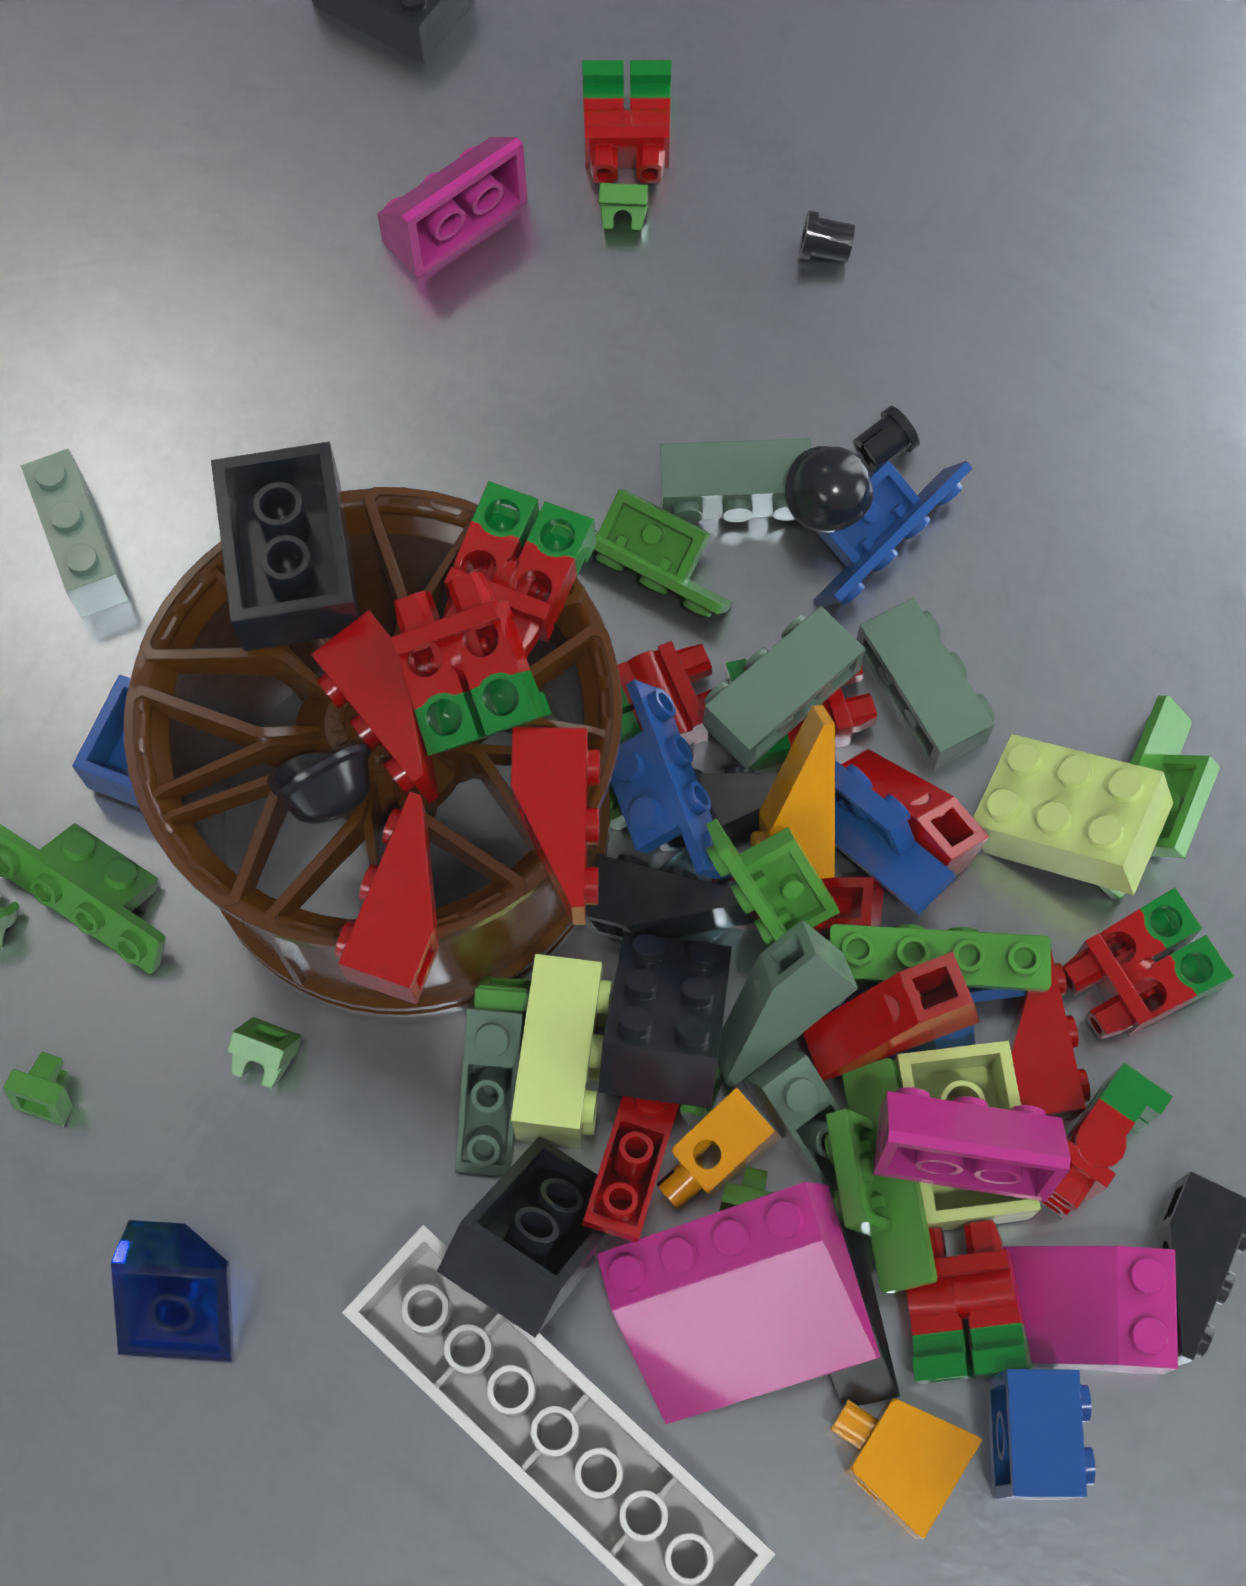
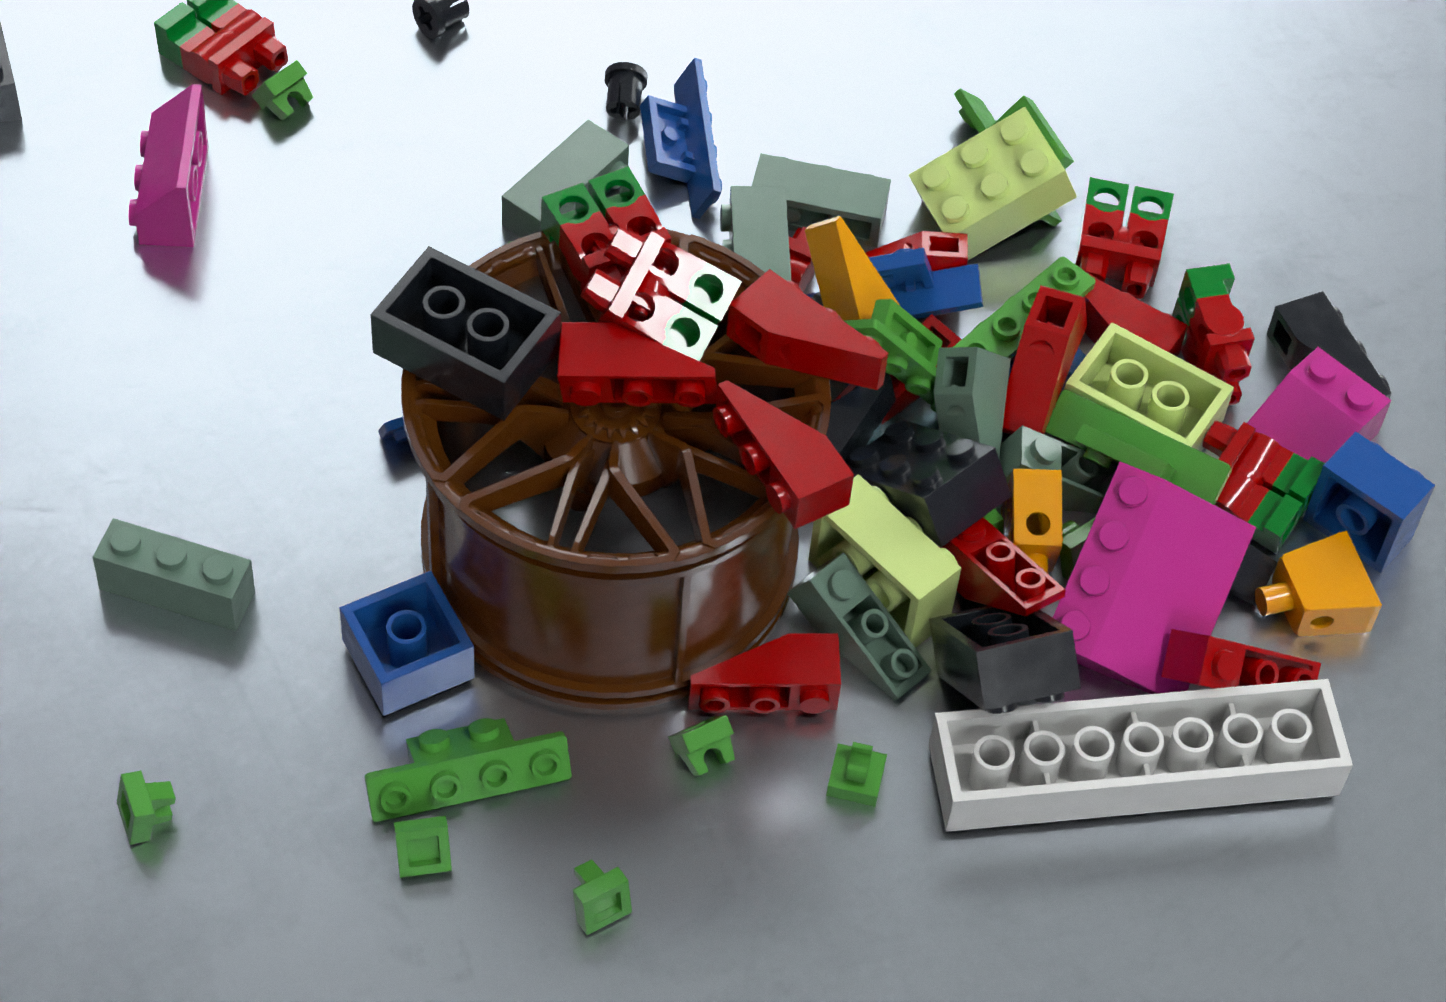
camera: 55 degrees left, 15 degrees down
clear blue slope [111,1220,234,1362] -> none
black helmet [267,744,372,824] -> none
bright green tile [474,976,531,1012] -> none
black helmet [785,446,873,533] -> none
dark pink slope [873,1087,1071,1202] -> none
none -> red slope [688,633,841,714]
none -> bright green tile [826,742,887,807]
none -> red slope [1161,629,1321,689]

